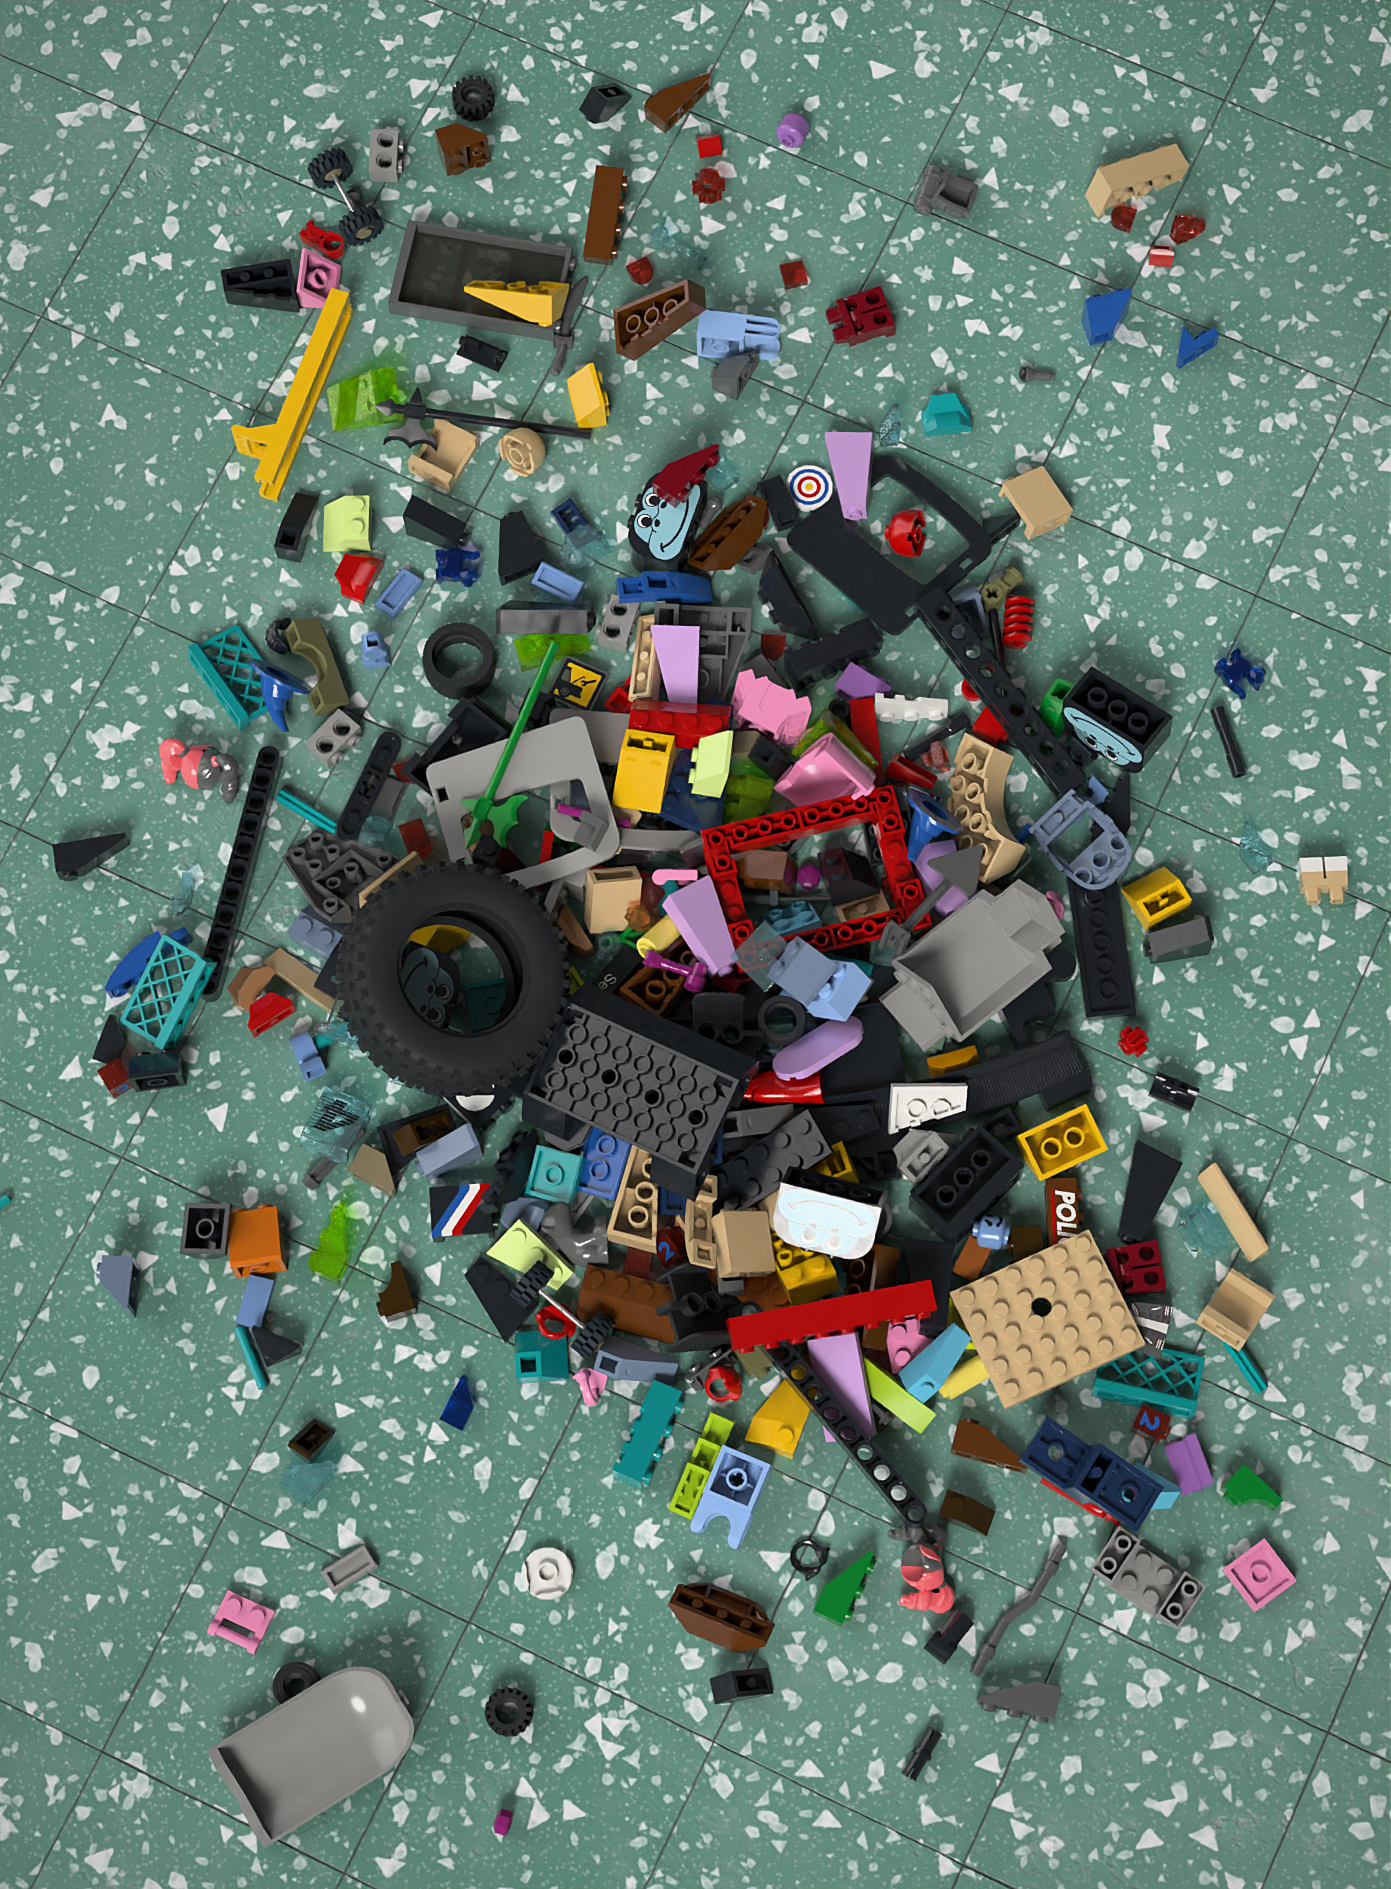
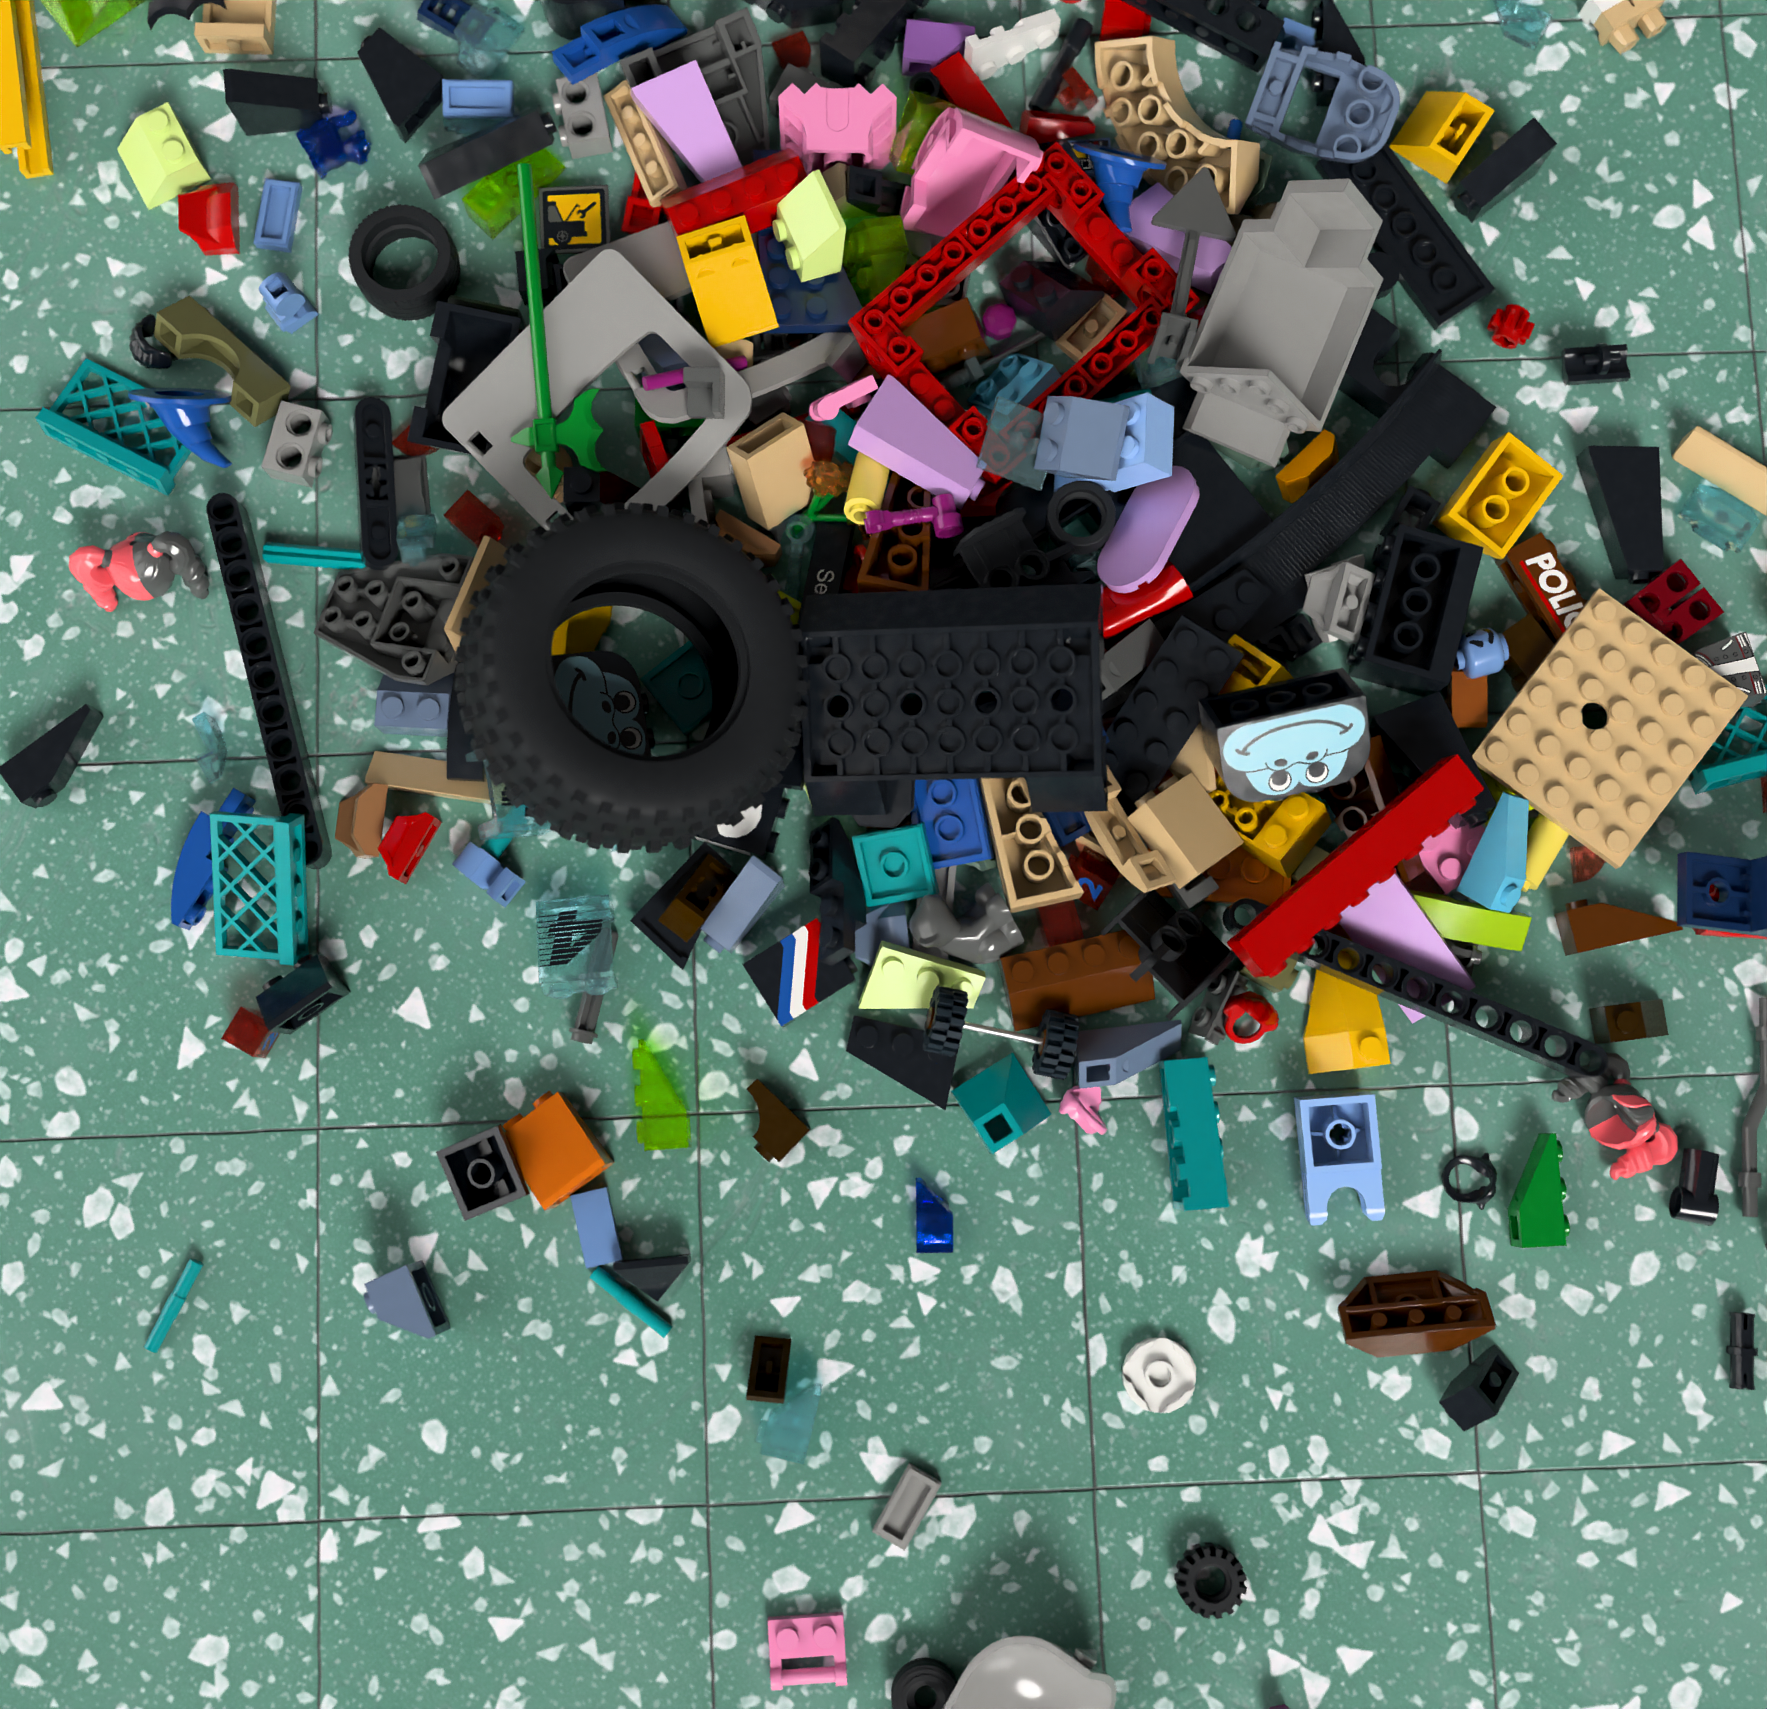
camera: 35 degrees left, 10 degrees up
black slope [92,1014,127,1067] -> none
black slope [274,493,319,563] -> none
dark tan slope [348,1143,397,1198] -> none
red piece [535,1303,576,1340] -> none
lime slope [668,1411,735,1520] -> none
white wing [888,1083,968,1134] -> none
none -> clear red tile [1570,846,1606,884]

